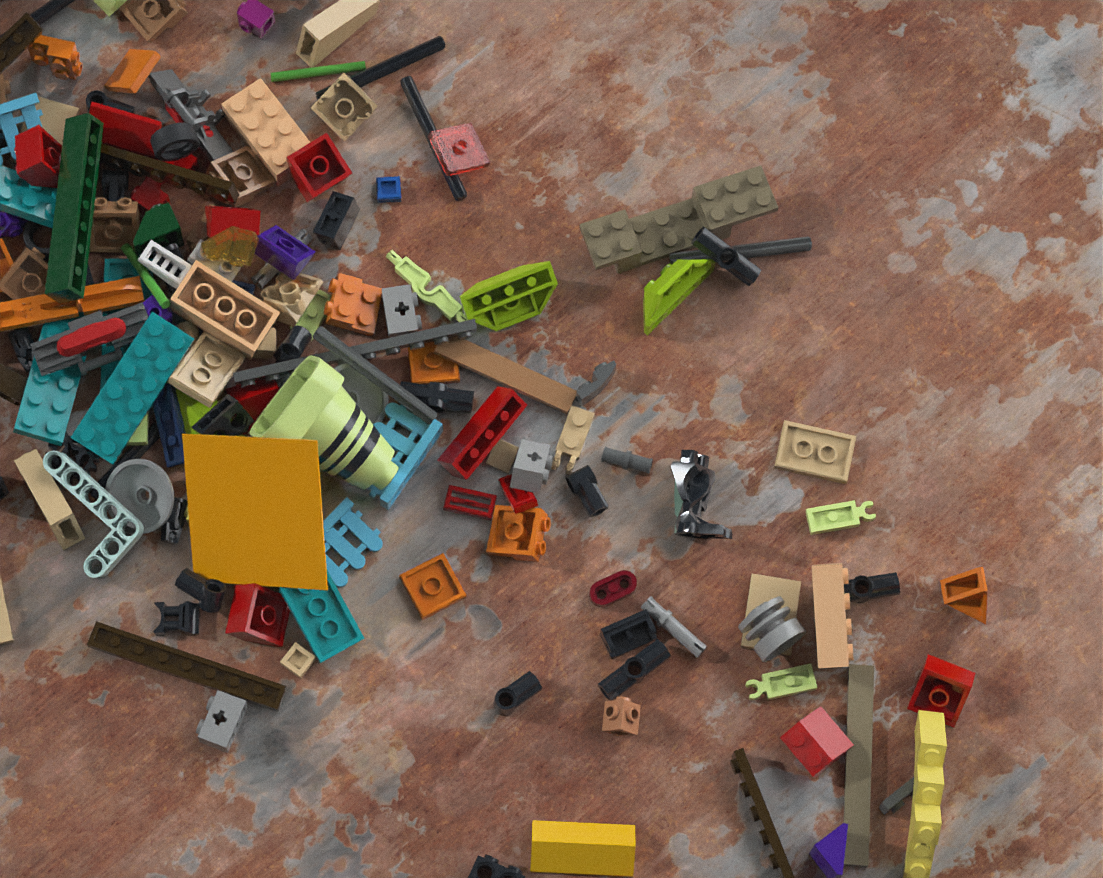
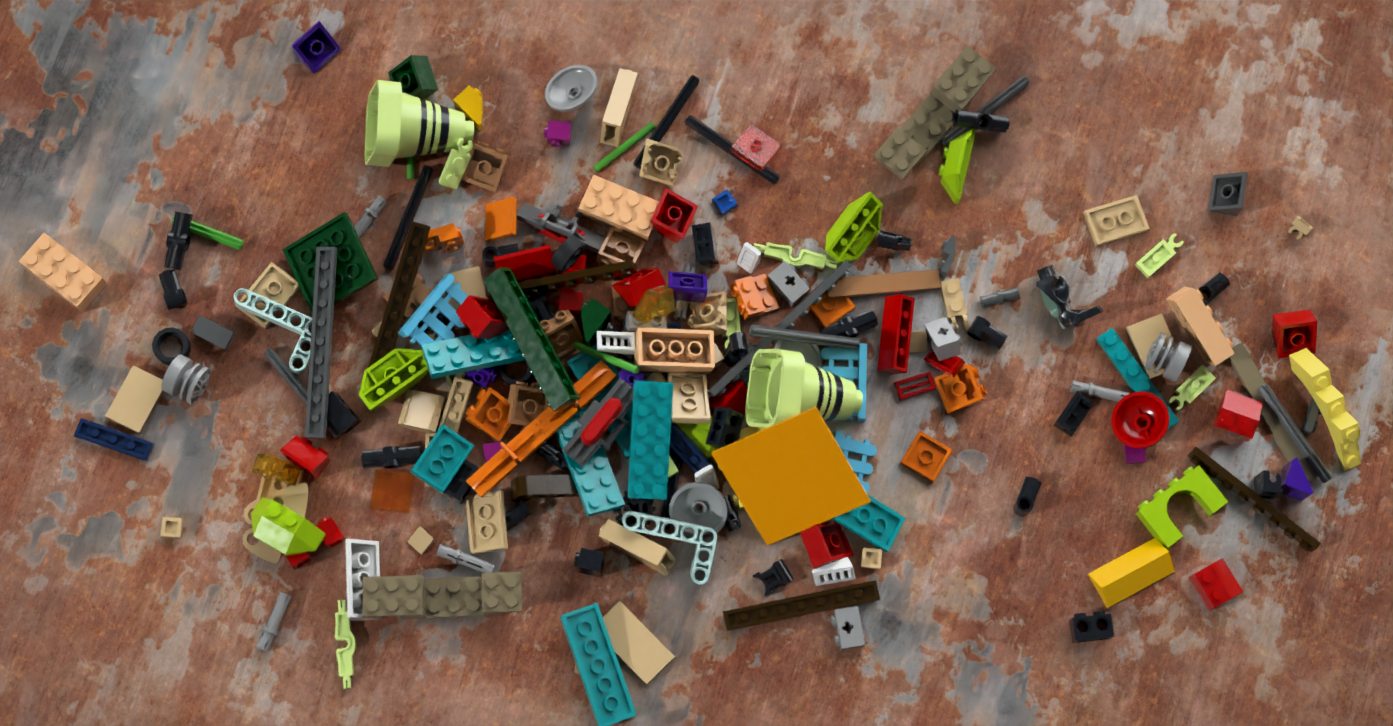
camera: 30 degrees left, 5 degrees up
black piece [175,568,226,613] -> none
dark red plate [589,570,637,607] -> none
black piece [598,639,671,701] -> none
nougat brick [602,696,641,737] -> none
orange slope [940,567,988,624] -> none
none -> white slope [694,465,719,489]
none -> white slope [737,242,761,273]
none -> white slope [811,557,856,586]
none -> black hinge [876,230,912,251]
none -> teal plate [1096,327,1179,429]
none -> red hat [1111,391,1170,449]
none -> magenta tile [1124,444,1146,464]
none -> lime arch [1135,465,1228,549]
none -> dark grey slope [1209,172,1248,216]
none -> black hinge [1254,470,1283,499]
none -> dark grey axle [1258,383,1332,483]
none -> tan tile [1288,216,1313,240]

